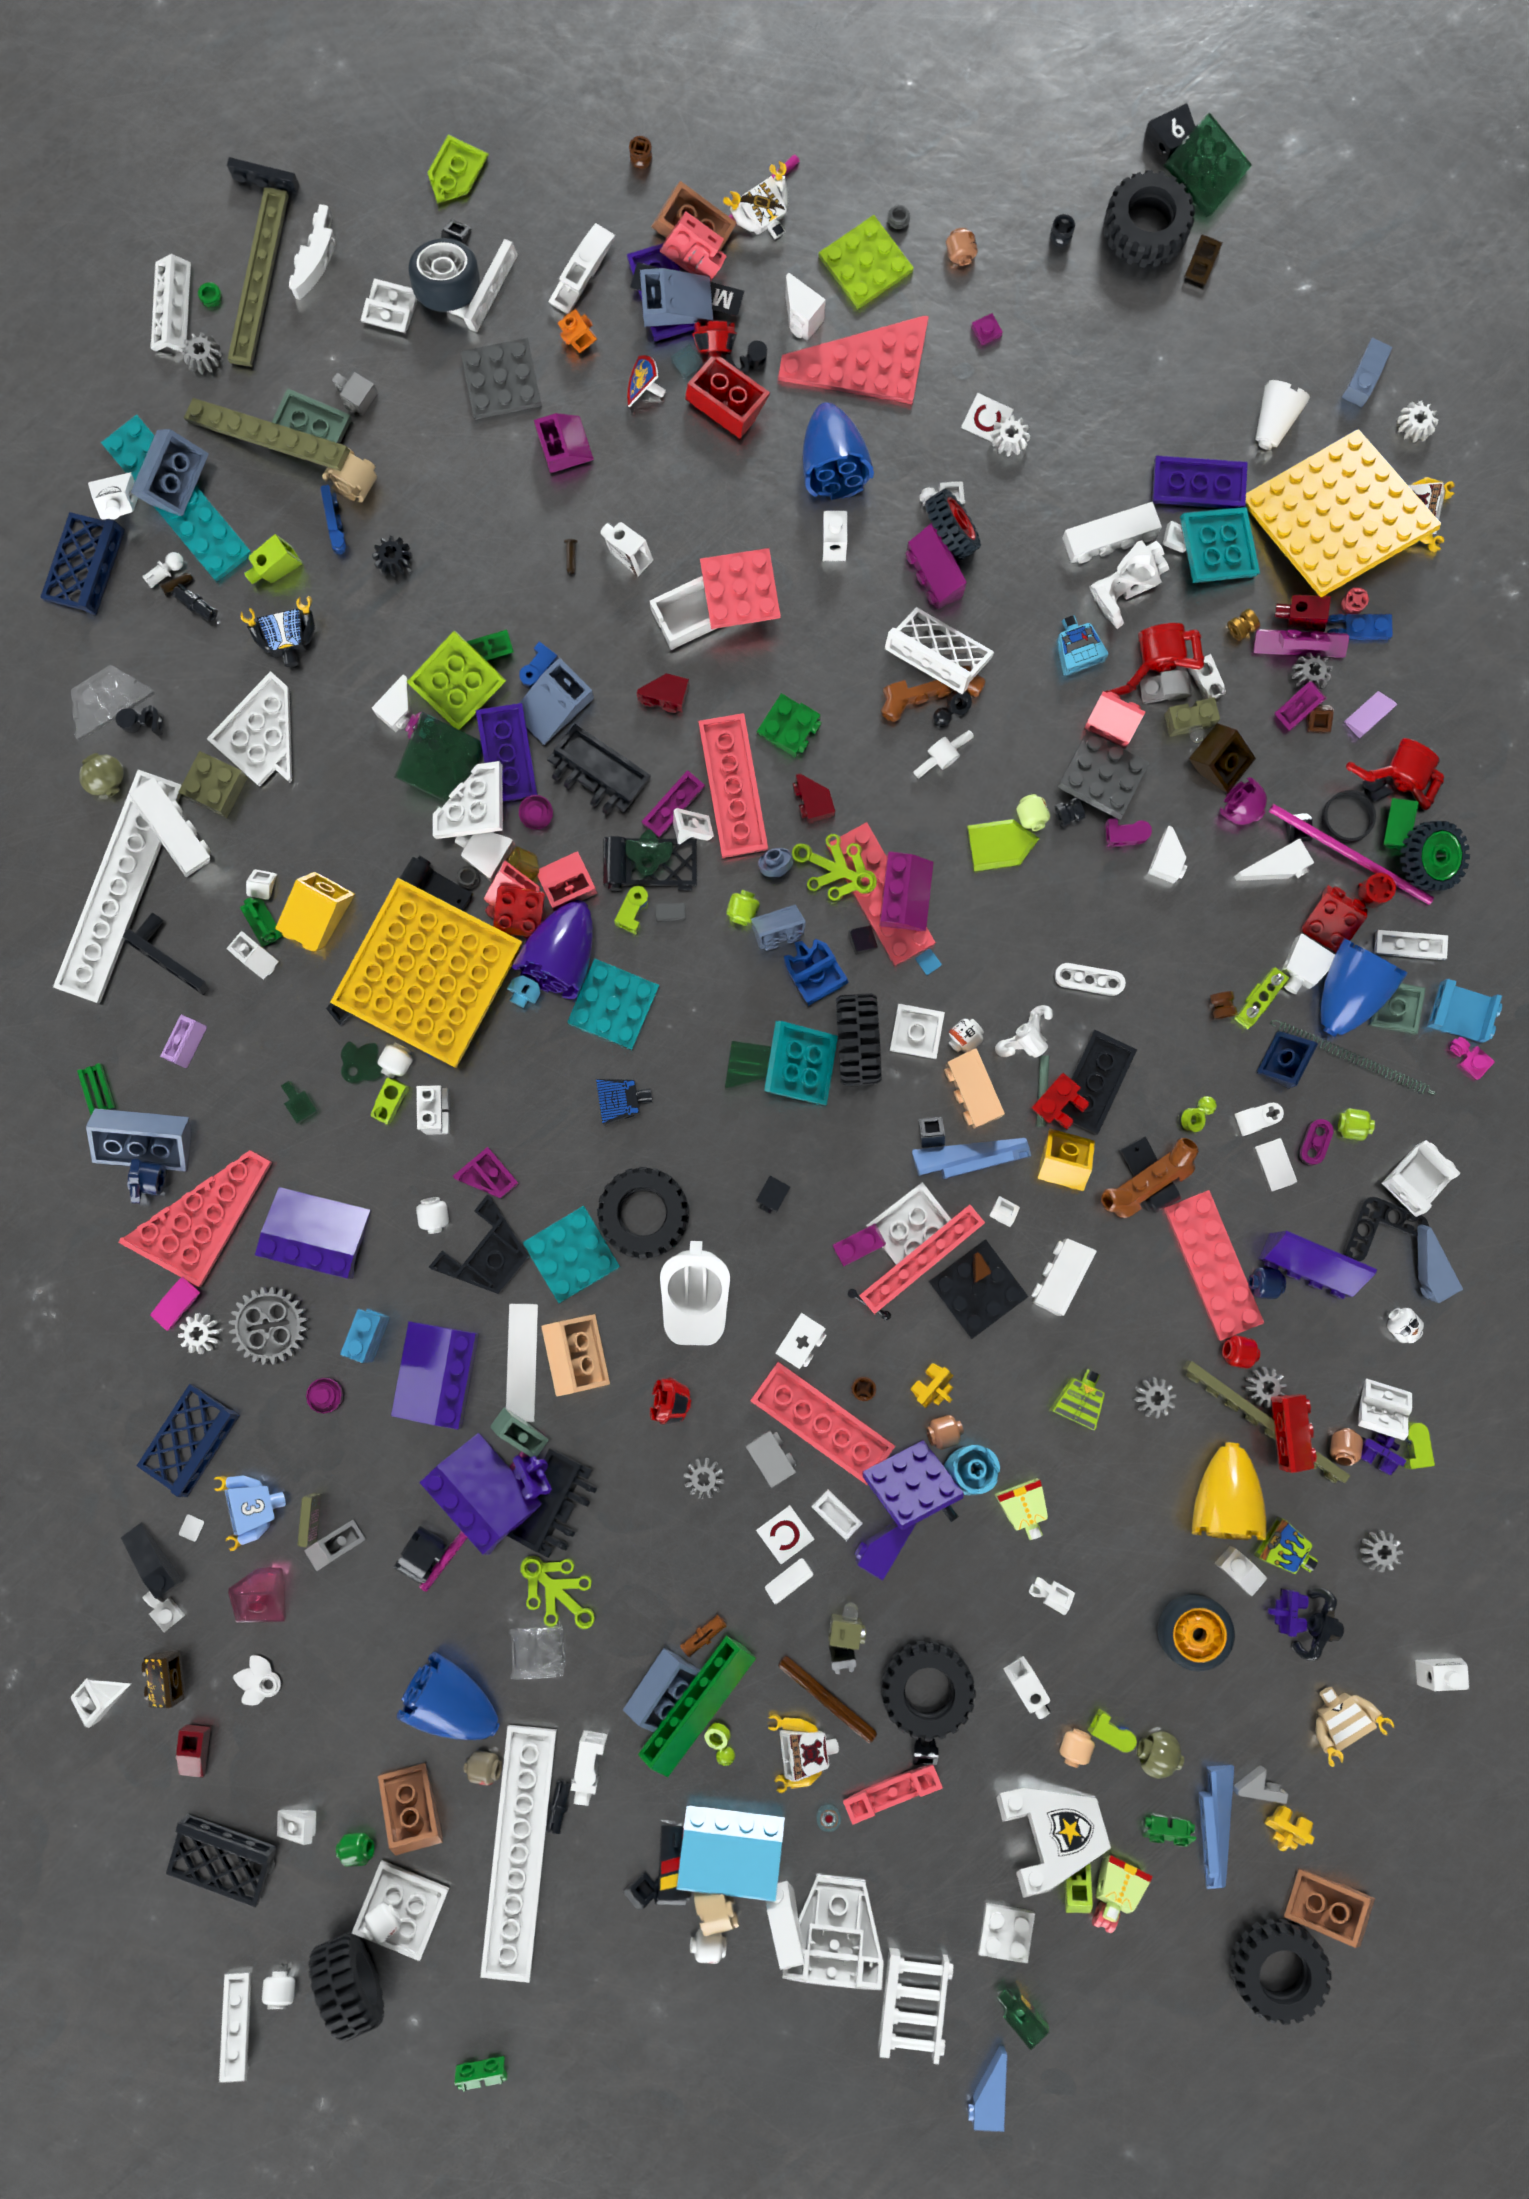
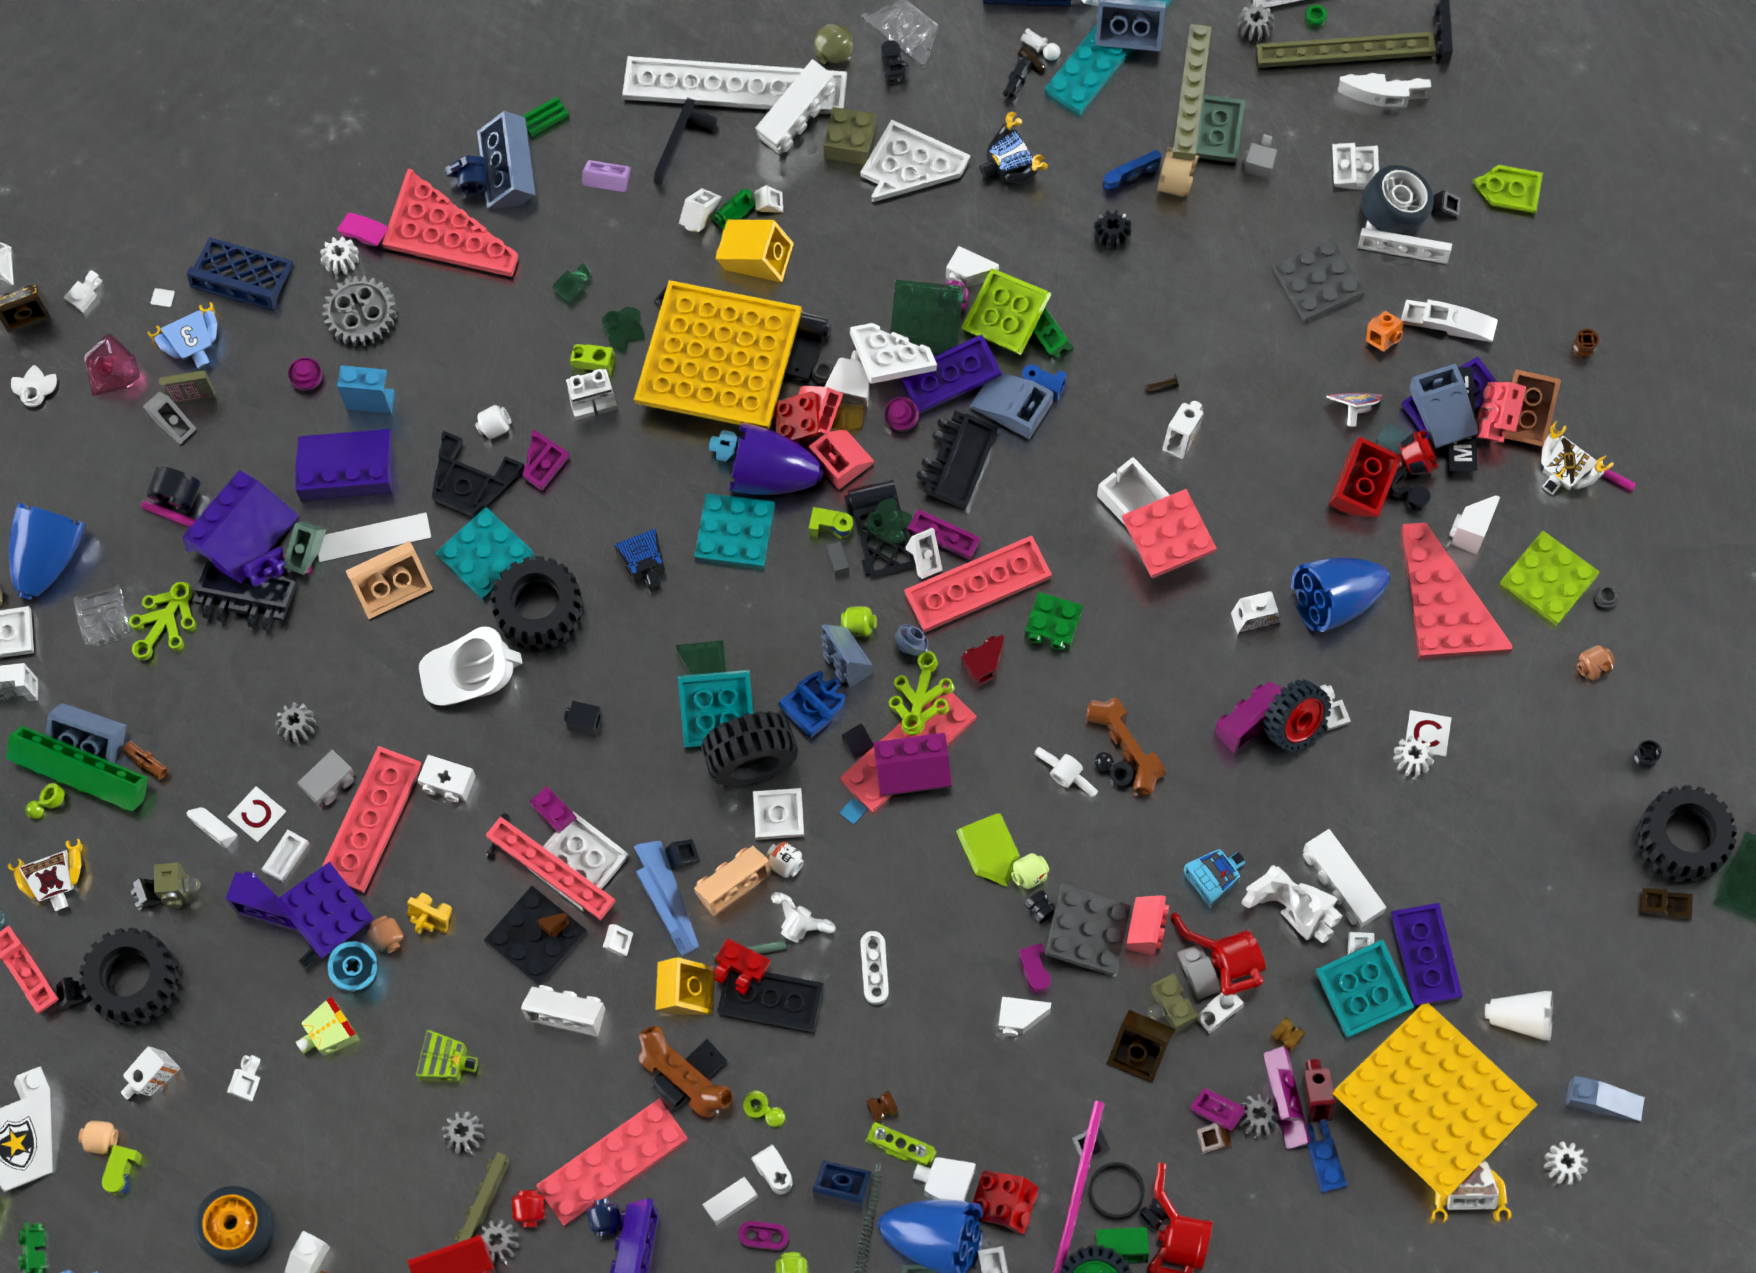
camera: 80 degrees right, 15 degrees down
black slope [121,1523,183,1599] -> none
lime torso [244,534,303,584] -> none
piece [255,1187,371,1279] -> none
white head [377,1042,413,1079] -> none
magenta slope [534,413,594,473] -> none
dark red slope [637,673,690,713] -> none
red cone [650,1377,691,1425] -> none
reddish brown axle [778,1656,877,1743] -> none
reddish brown wheel [851,1377,876,1401] -> none
white fence [885,607,994,694] -> none
magenta plate [971,313,1003,346] -> none
olive plant [1137,1731,1184,1779] -> none
yellow cylinder [1192,1442,1266,1540] -> none
magenta cylinder [1220,777,1267,825] -> none
white slope [1234,839,1314,881] -> none
coral wheel [1341,587,1369,614] -> none
lavender slope [1344,691,1397,739] -> none
red piece [1358,873,1396,908] -> none

